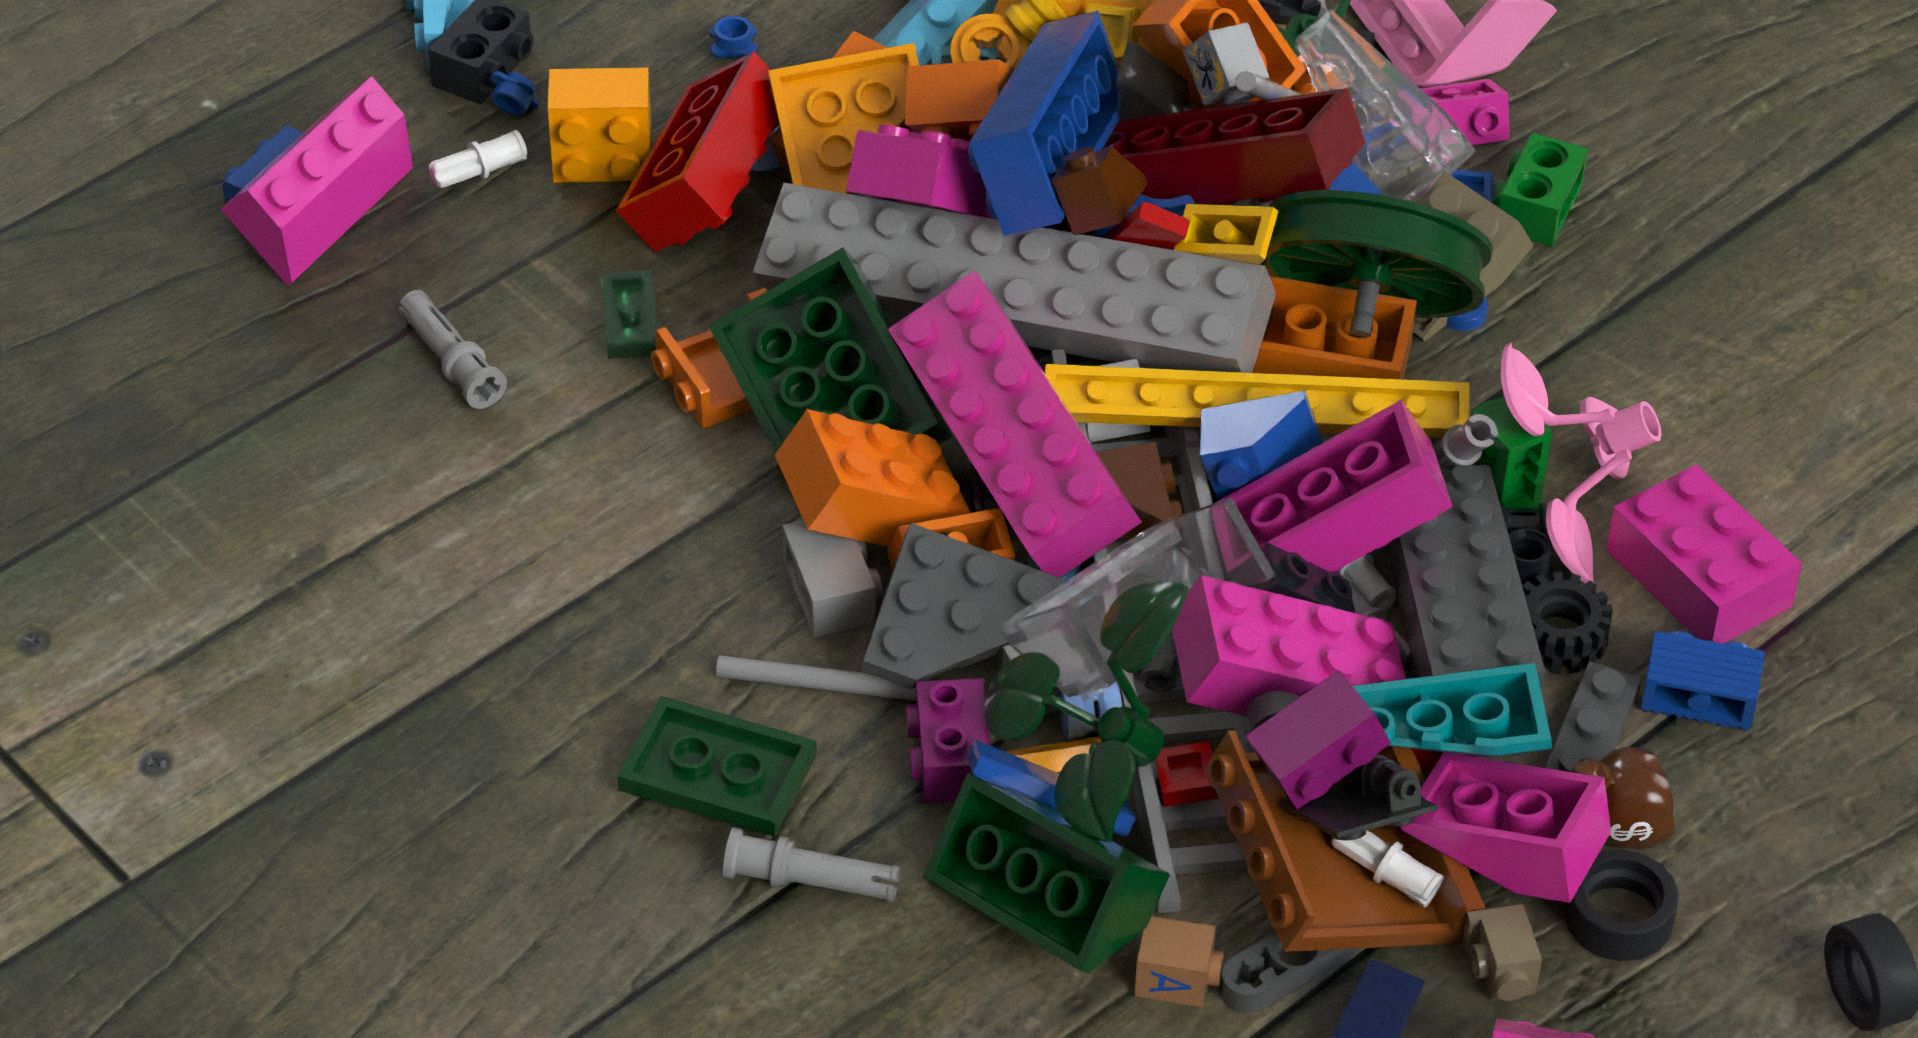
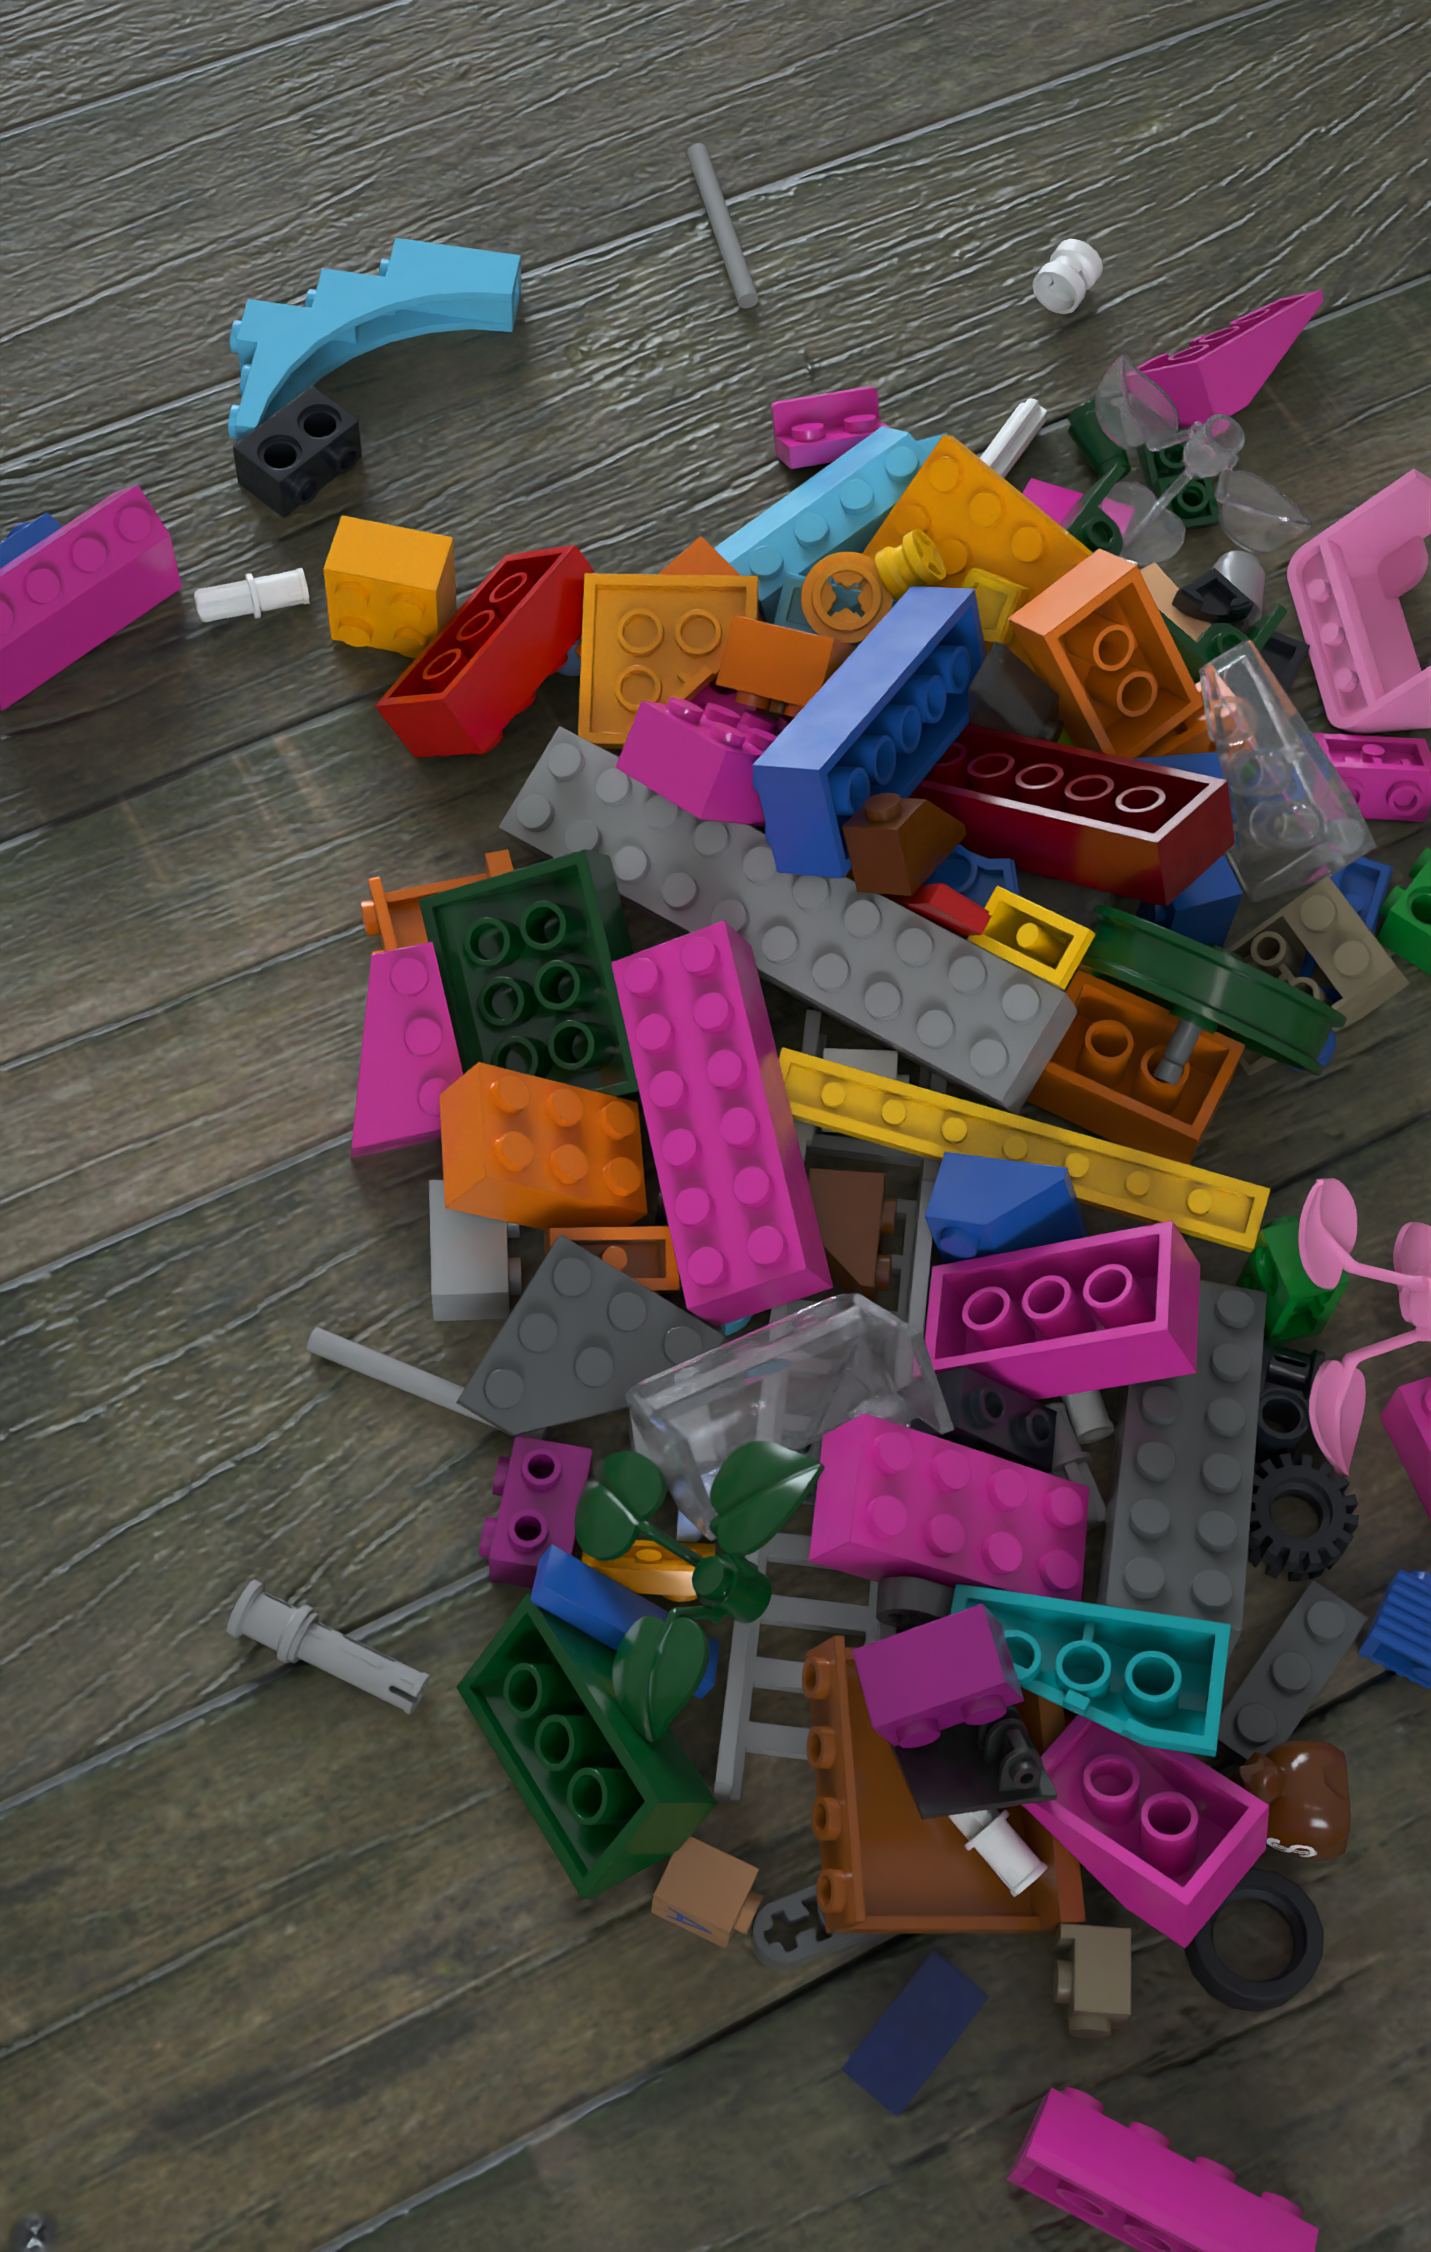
camera: 10 degrees right, 15 degrees up
light grey pin [398,290,507,409] -> none
blue plate [490,71,540,116] -> none
clear green plate [601,270,657,359] -> none
dark green plate [617,696,817,837] -> none
blue plate [710,16,758,59] -> none
red plate [1155,741,1219,807] -> none
light grey brick [1183,22,1270,106] -> none
light grey bar [1236,71,1301,100] -> none
light grey axle [1434,414,1498,467] -> none
none -> dark pink wedge [350,942,463,1159]

